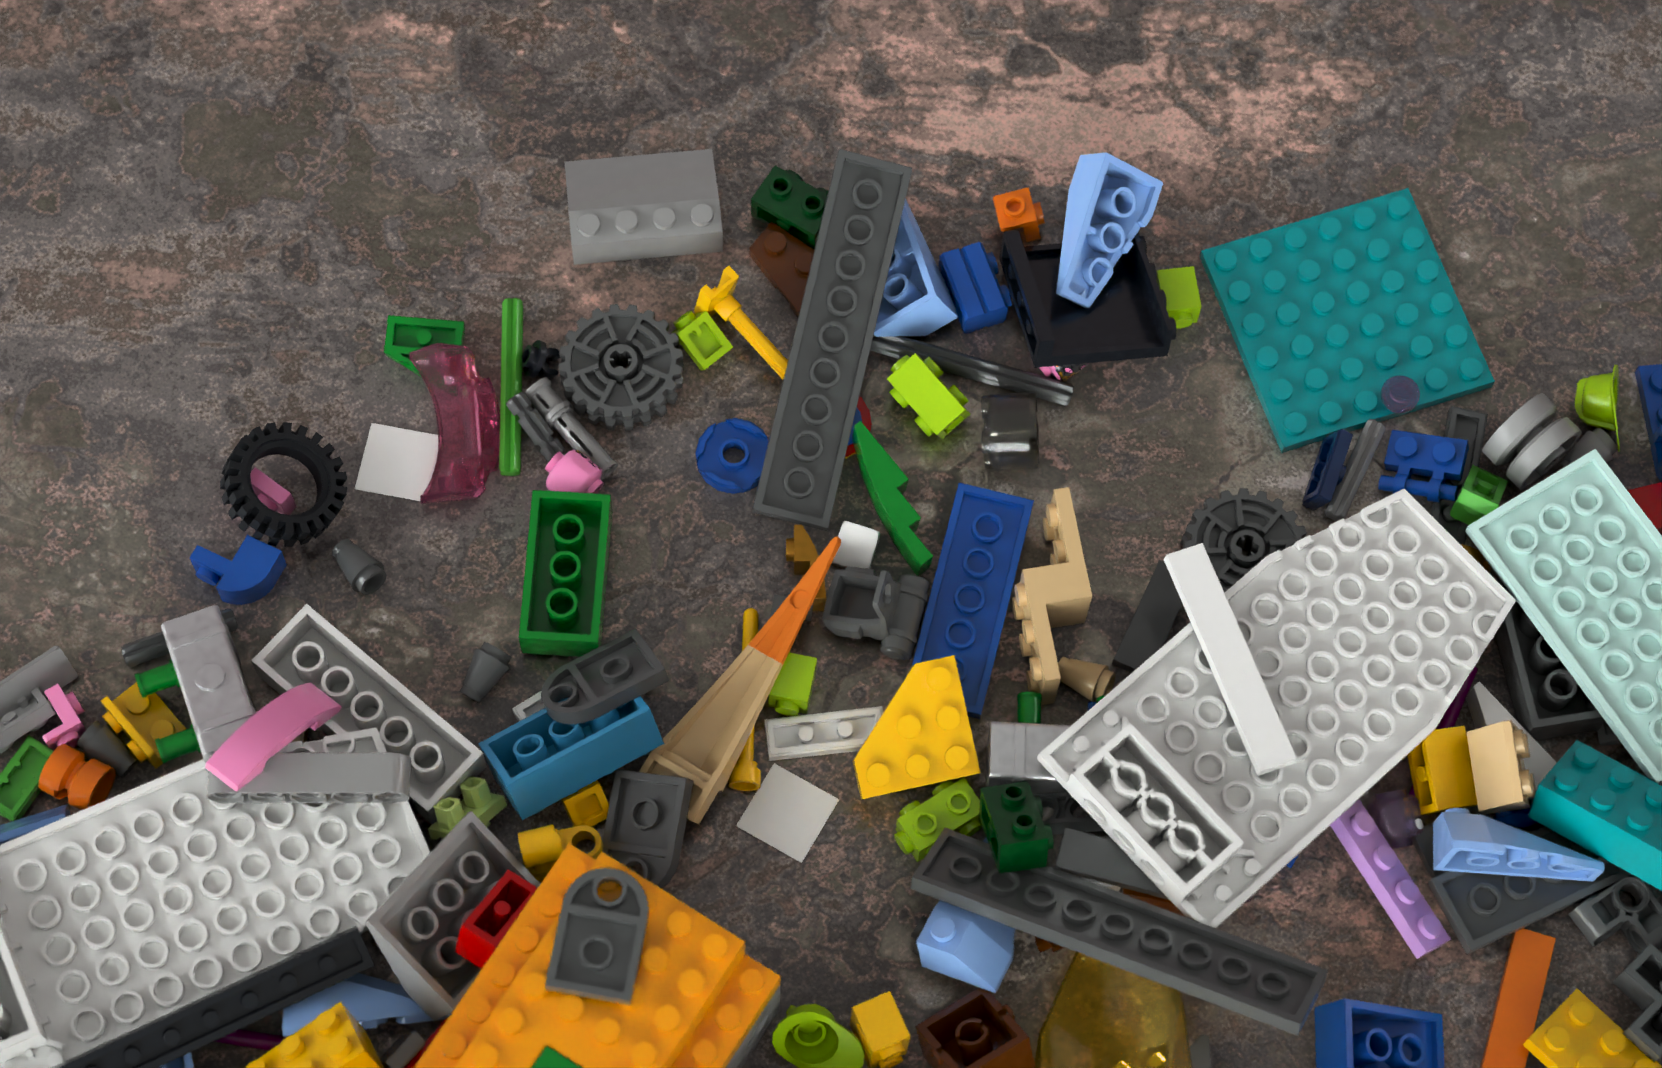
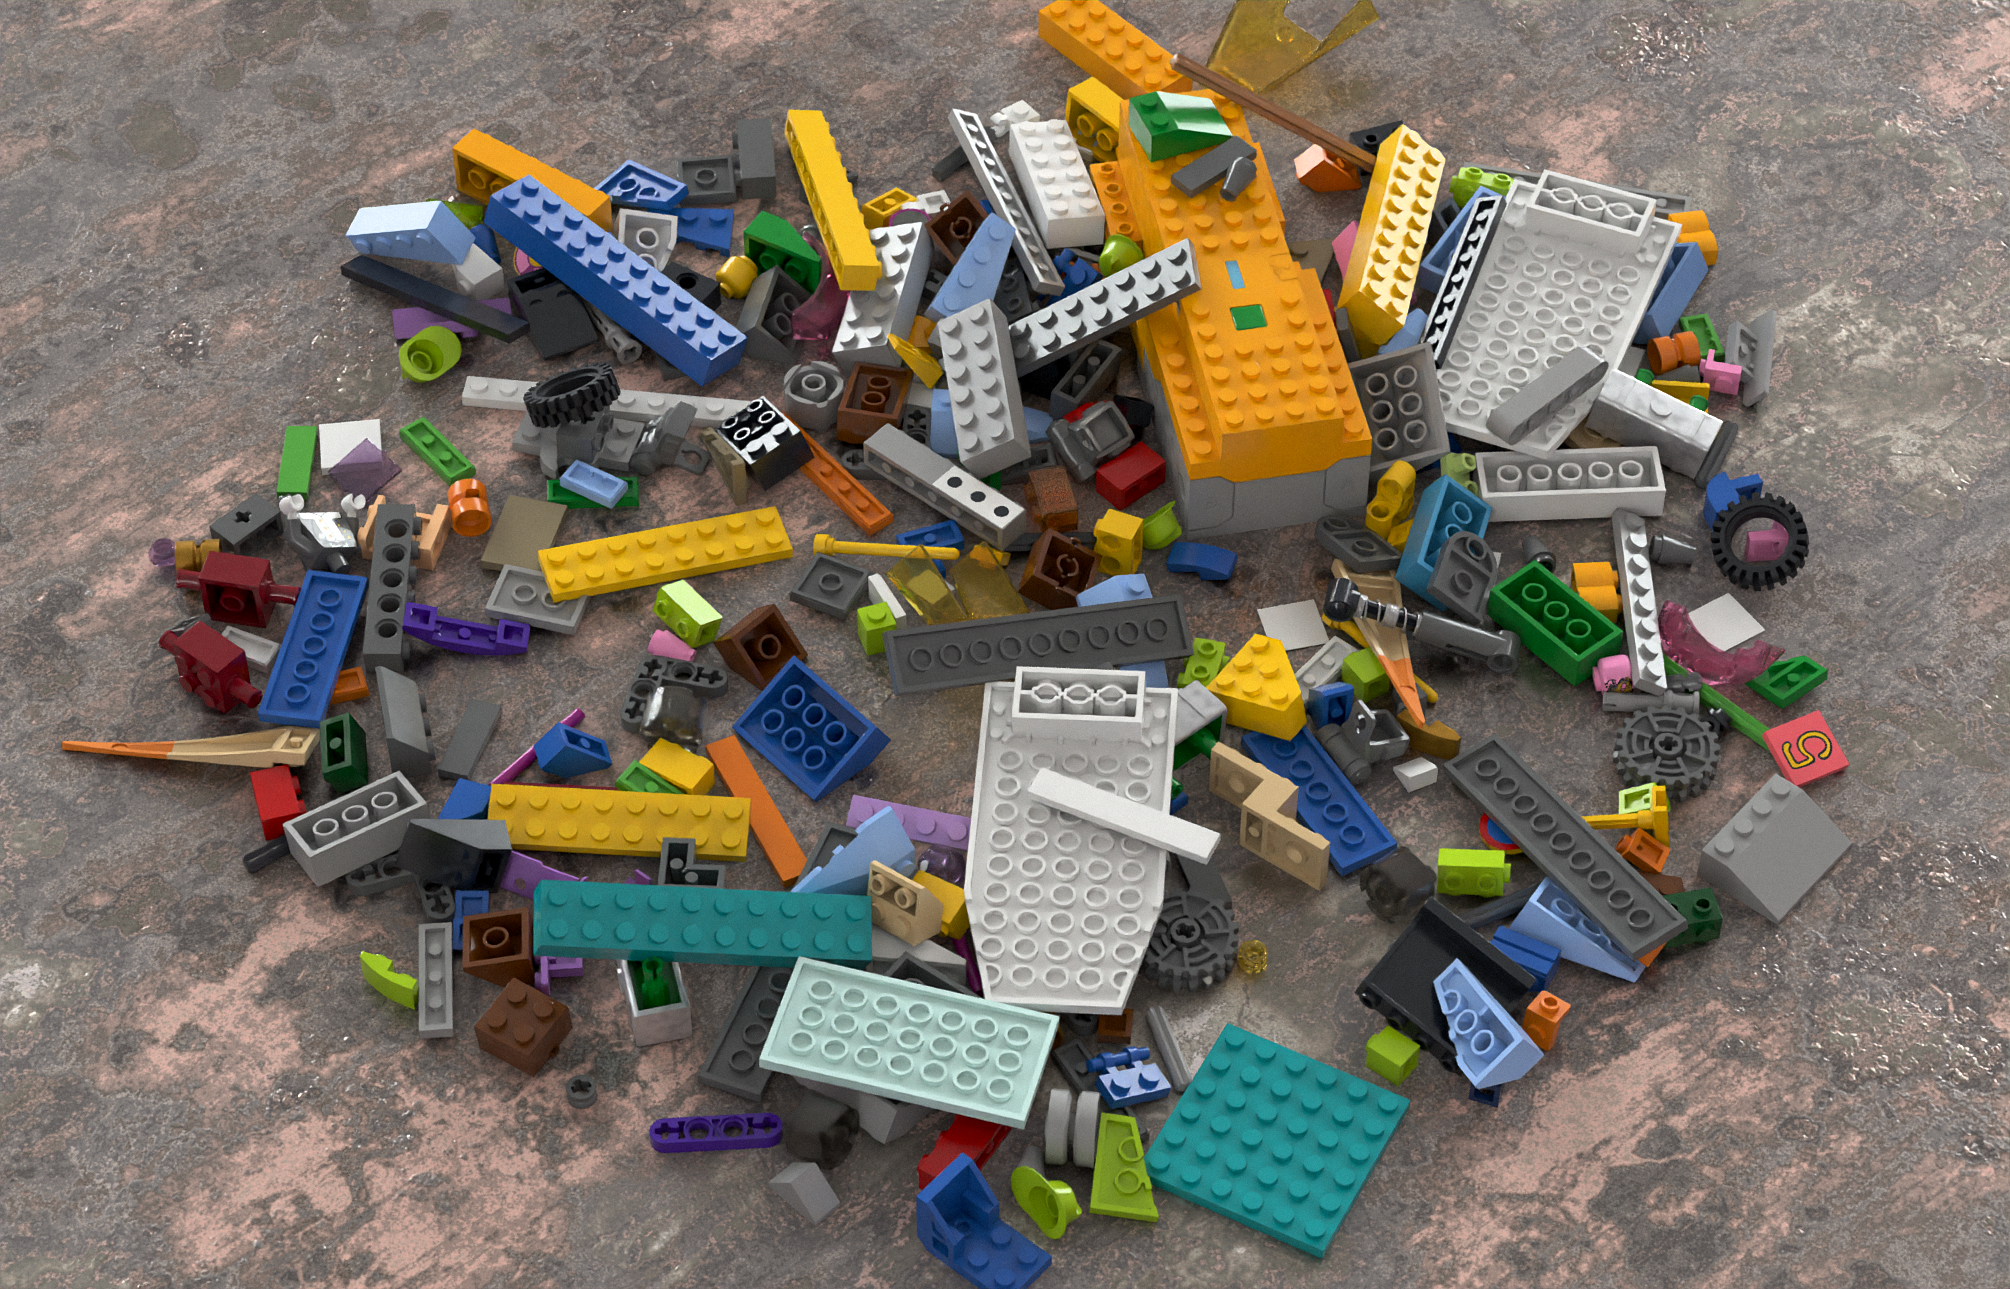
camera: 140 degrees right, 20 degrees down
bright pink slope [205,683,341,792] -> none
red brick [455,869,538,969] -> none
dark grey tile [545,868,649,1005] -> none
blue tile [696,418,768,494] -> none
green slope [852,421,933,576] -> none
dark green brick [979,781,1054,874] -> none
tan cone [1058,656,1116,702] -> none
dark blue plate [1302,429,1353,511] -> none
plate [1381,376,1420,413] -> none
bright green slope [1450,465,1508,525] -> none
none -> lime wing [1089,1112,1159,1222]
none -> blue slope [1166,542,1238,580]
none -> clear yellow bush [1238,940,1268,973]
none -> blue slope [1307,682,1354,731]
none -> piece [1323,578,1522,674]
none -> light orange brick [1570,562,1623,623]
none -> light grey plate [1611,508,1667,697]
none -> orange bracket [1615,827,1671,874]
none -> coral tile [1762,710,1849,788]

